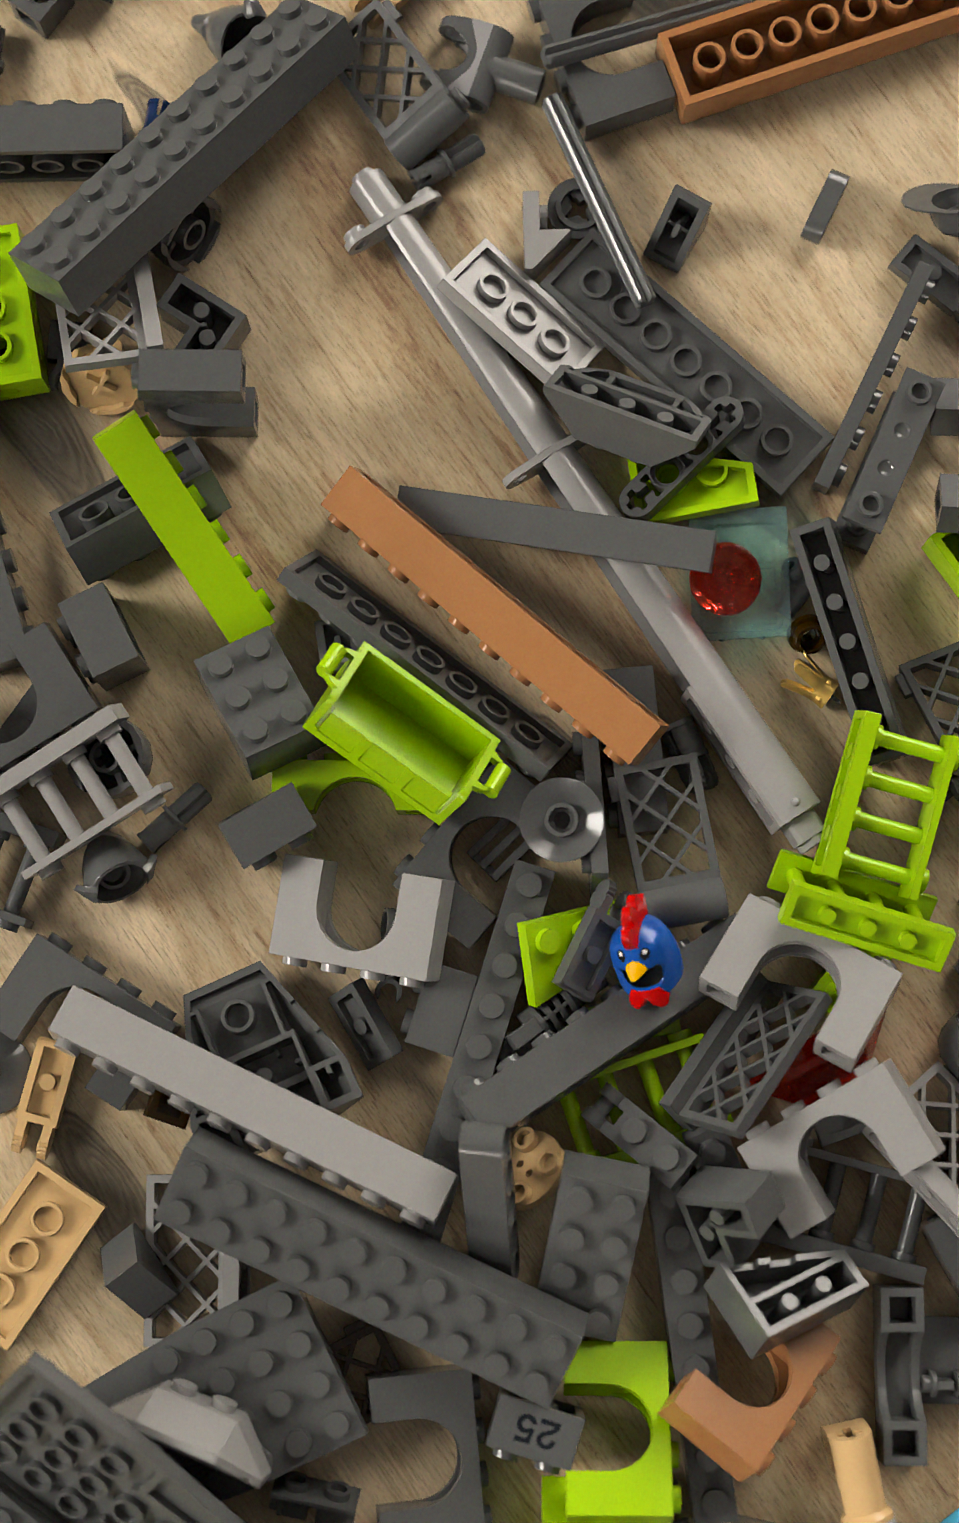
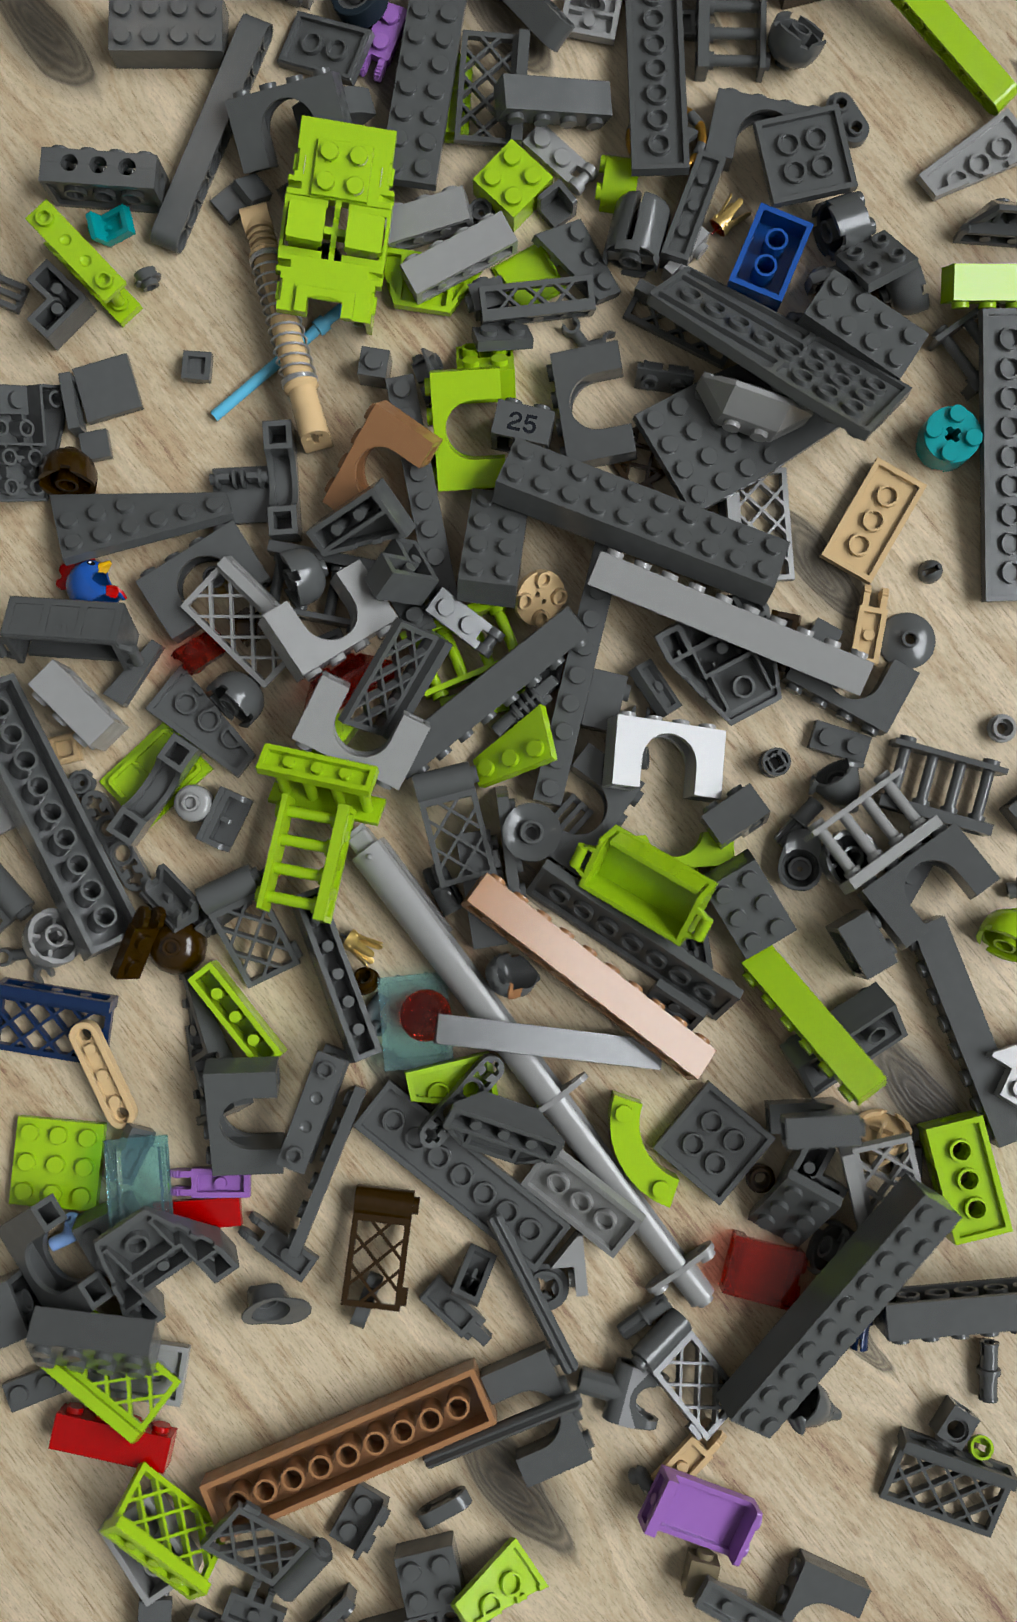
camera: 175 degrees right, 5 degrees up
dark grey slope [100,1223,180,1319] -> none
dark grey beam [459,1121,520,1279] -> none
dark grey hinge [552,878,632,1003] -> none
piece [610,893,684,1009] -> none
none -> dark grey cylinder [275,548,329,608]
none -> dark brown piece [341,1184,420,1312]
none -> dark grey hinge [419,1273,492,1347]
none -> dark grey hair [485,952,540,1000]
none -> lime brick [608,1090,679,1208]
none -> dark grey plate [646,978,708,1031]
none -> dark grey plate [652,1080,776,1205]
none -> clear red panel [719,1229,808,1310]
none -> dark brown plate [745,1163,775,1193]
none -> dark grey plate [748,1168,843,1247]
none -> dark grey wheel [758,747,791,778]
none -> dark grey cap [778,829,822,891]
none -> dark grey plate [807,720,872,764]

